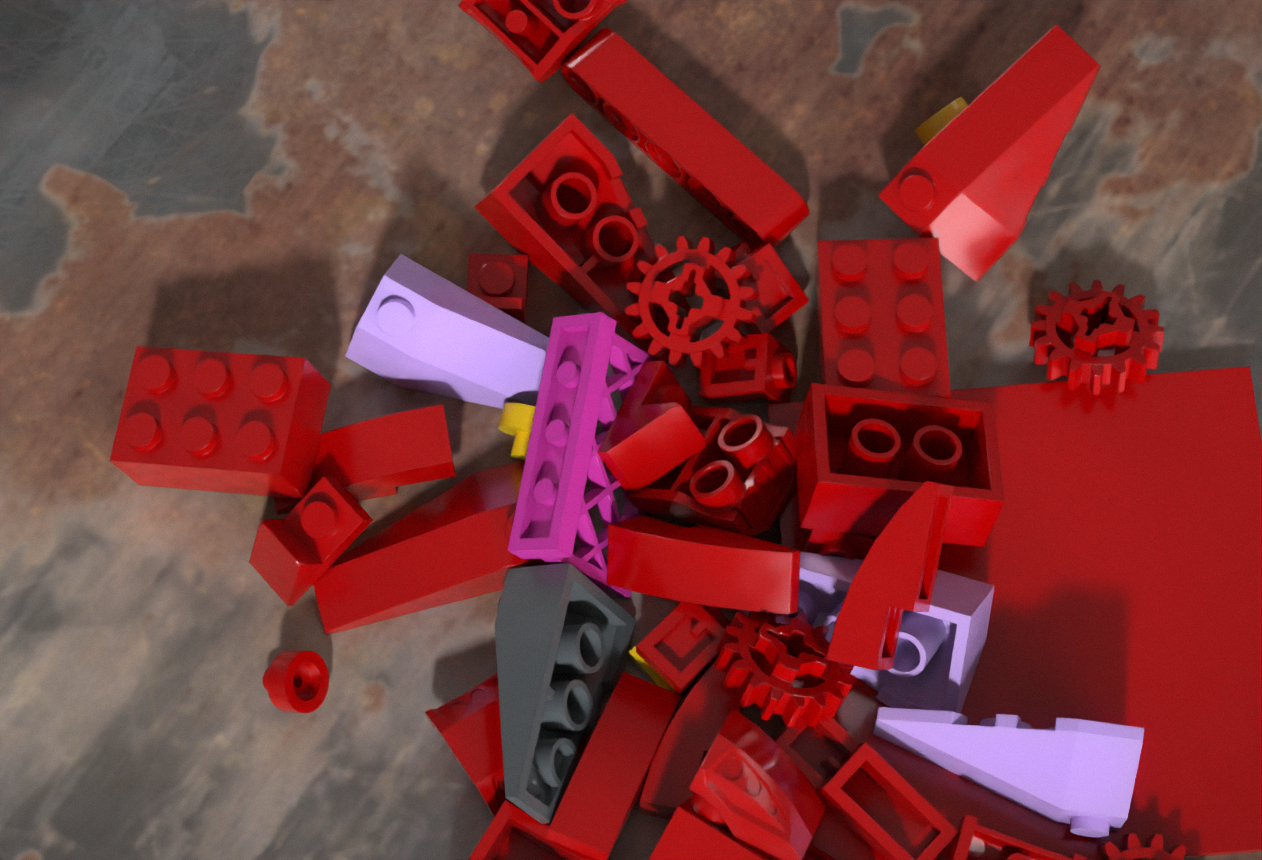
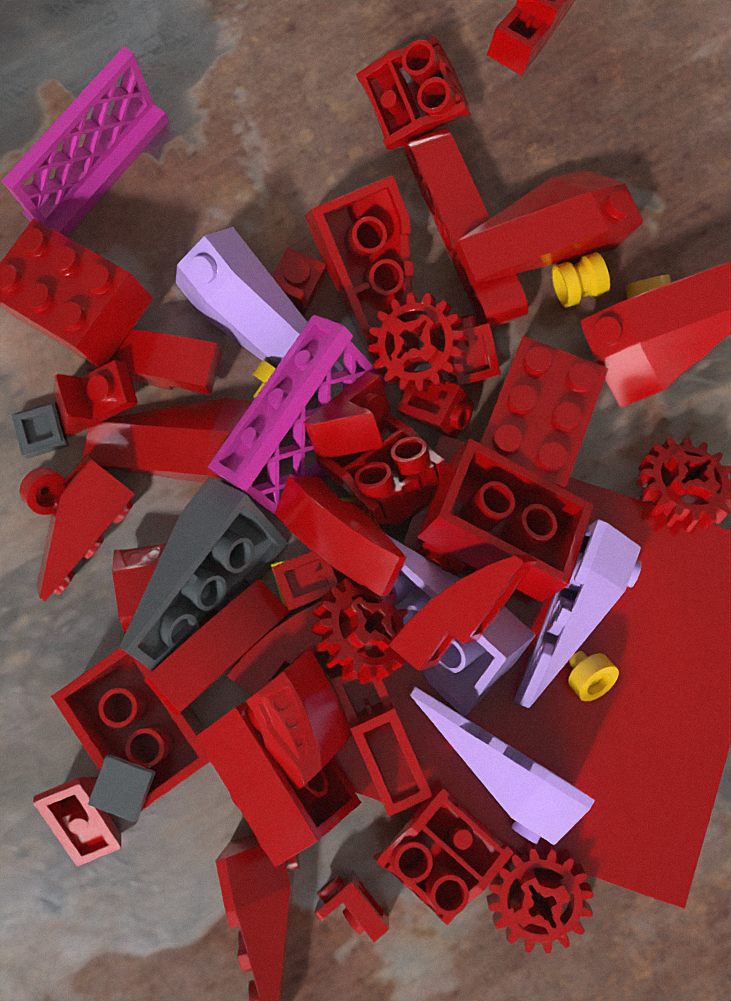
camera: 25 degrees right, 10 degrees up
none -> dark pink fence [1,46,169,237]
none -> dark grey tile [11,402,70,459]
none -> red slope [37,454,135,602]
none -> red wedge [455,170,643,285]
none -> lavender wedge [513,519,642,708]
none -> yellow wheel [552,252,610,308]
none -> yellow tile [568,651,619,701]

